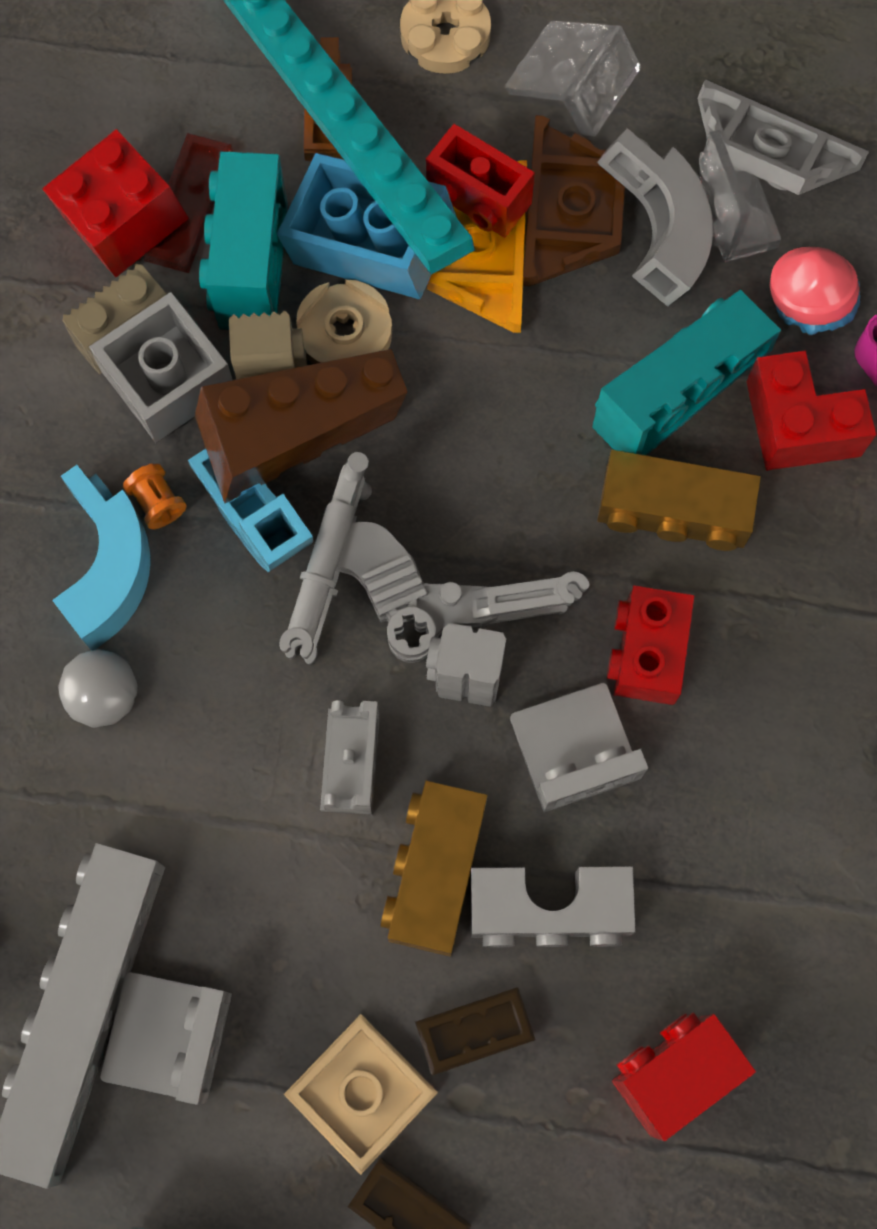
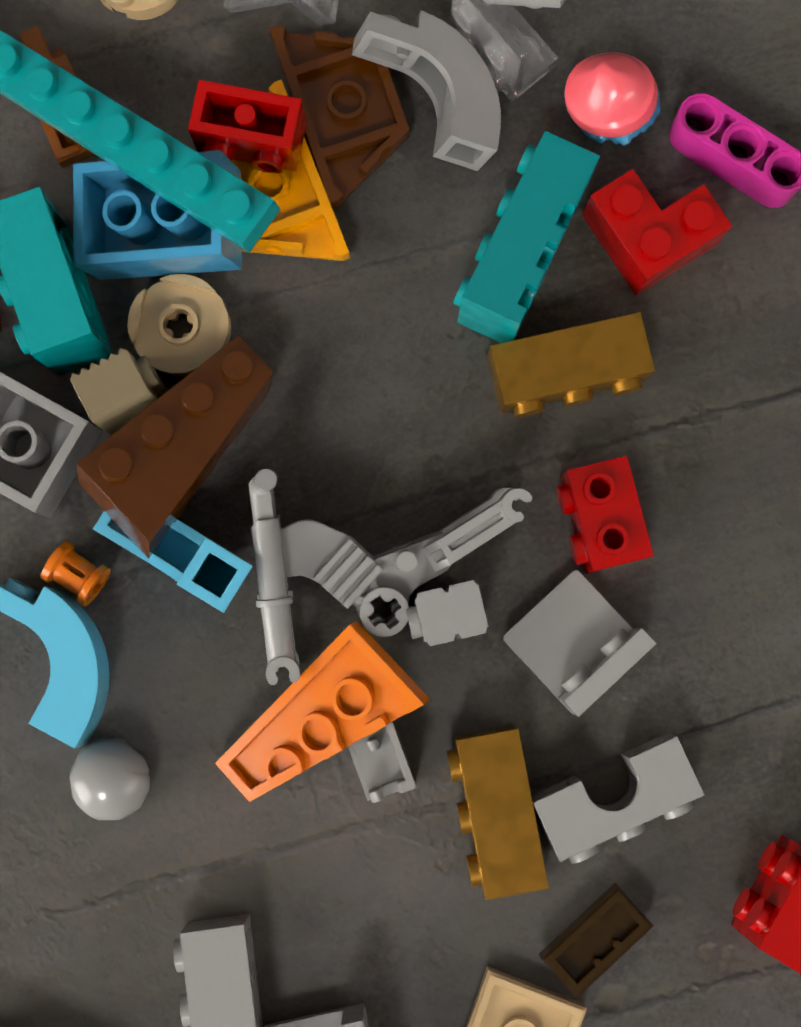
camera: 25 degrees left, 10 degrees up
none -> orange wing [215,621,431,802]

